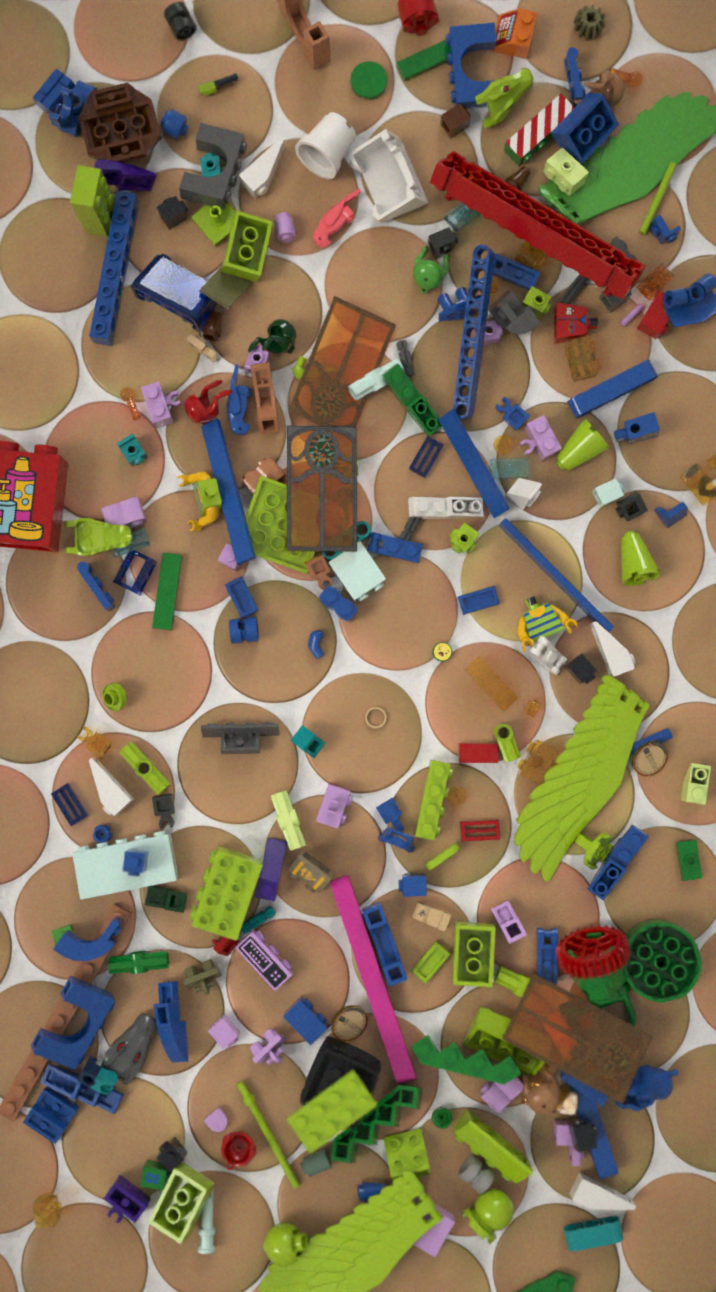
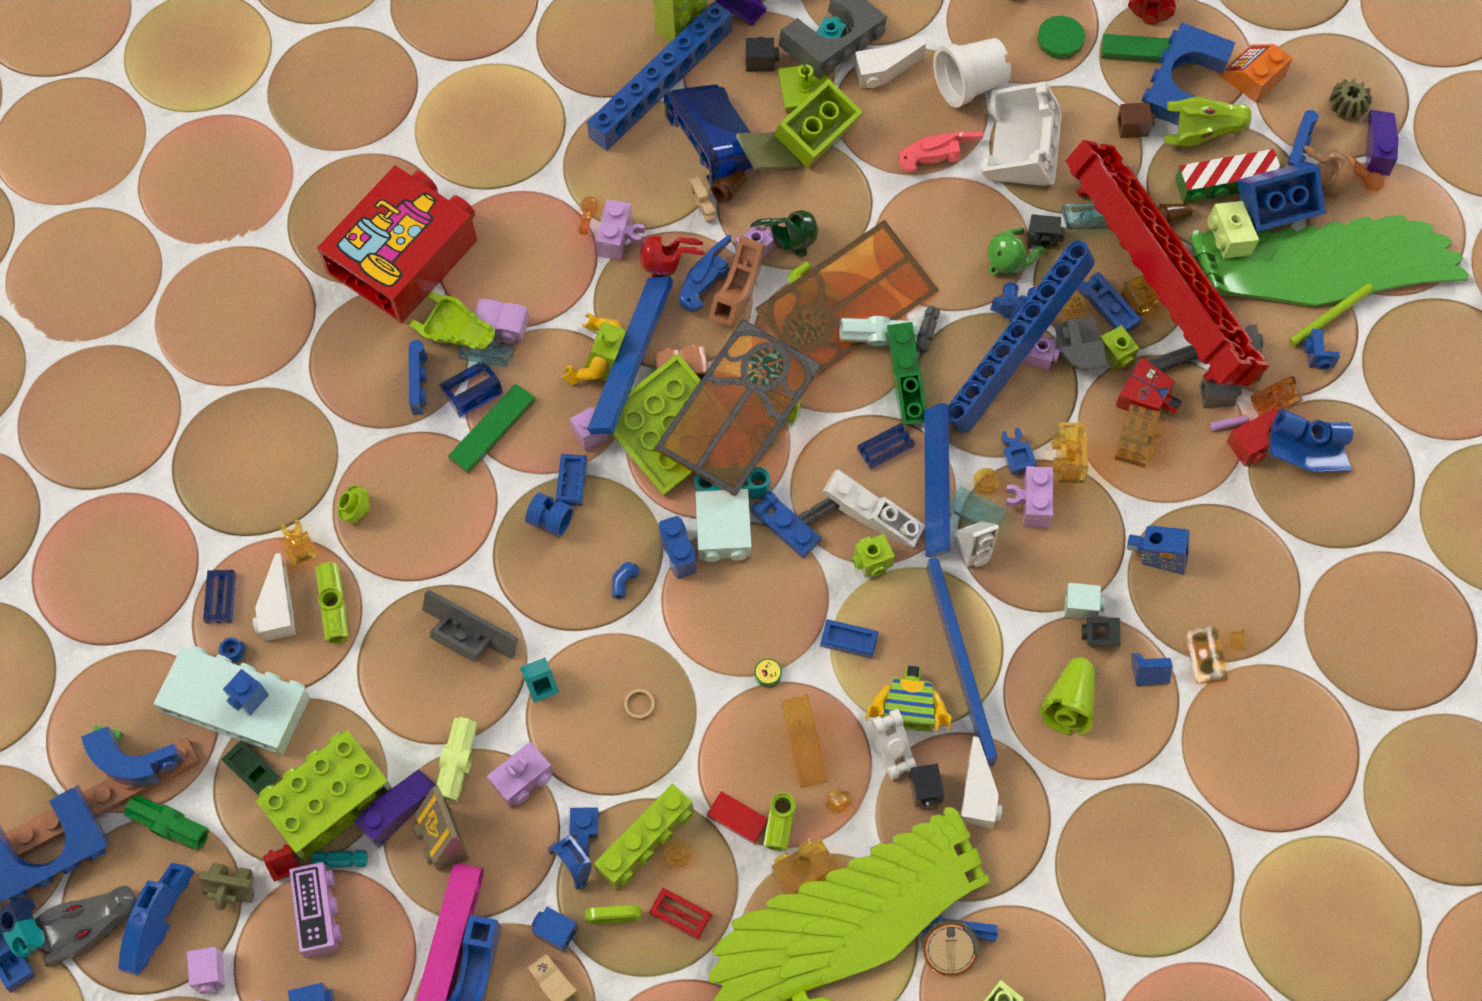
camera: 30 degrees right, 20 degrees down
teal brick [116,433,148,466] -> none
pearl dark grey plate [152,793,175,829] -> none
lavender brick [274,212,296,243] -> none
nougat plate [304,554,334,590] -> none
lime cone [555,419,610,471] -> none
blue beam [567,360,658,419] -> none
none -> clear yellow brick [1051,422,1088,483]
none -> dark purple slope [1365,110,1399,176]

